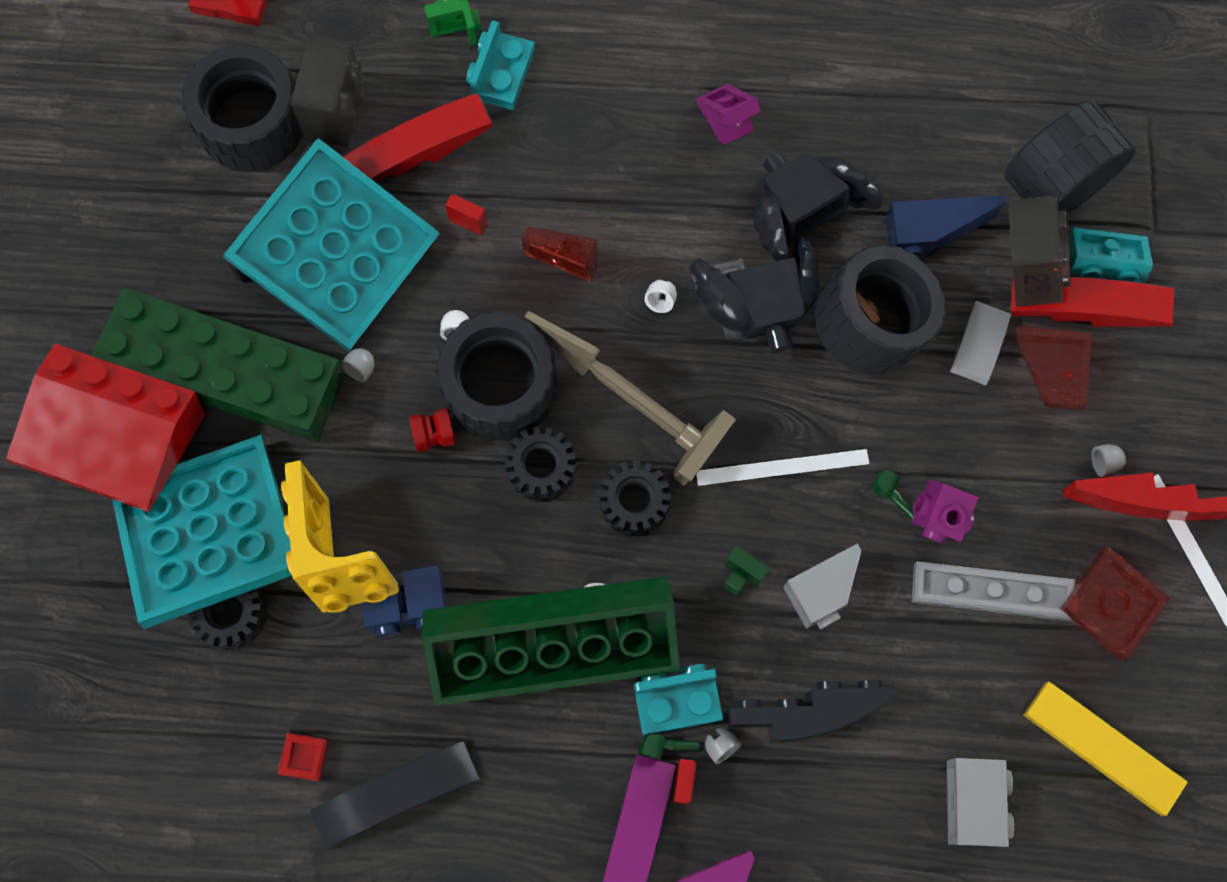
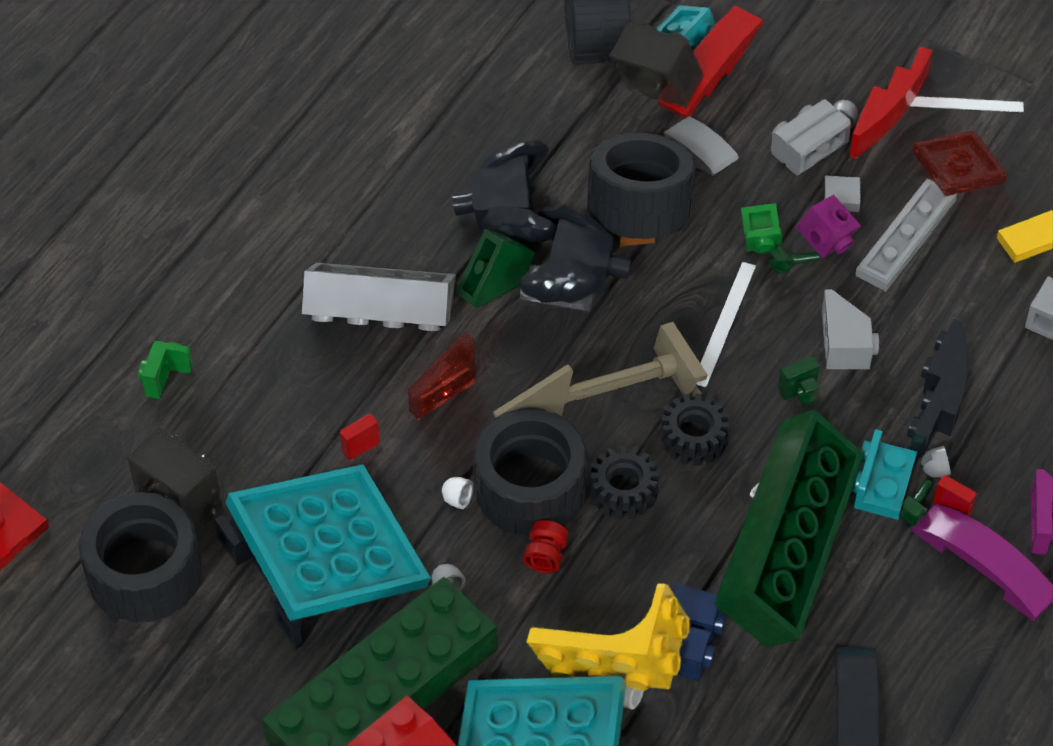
camera: 60 degrees left, 20 degrees down
red slope [343,93,494,183] -> none
teal bracket [466,20,535,110] -> none
white hinge [644,280,677,313] -> none
magenta slope [696,84,761,144] -> none
dark blue slope [885,195,1005,260] -> none
clear red wing [1015,326,1092,410] -> none
none -> light grey slope [302,263,456,331]
none -> dark green slope [455,229,535,308]
none -> green bracket [741,203,782,253]
none -> light grey brick [771,99,851,175]
none -> light grey tile [824,176,860,212]

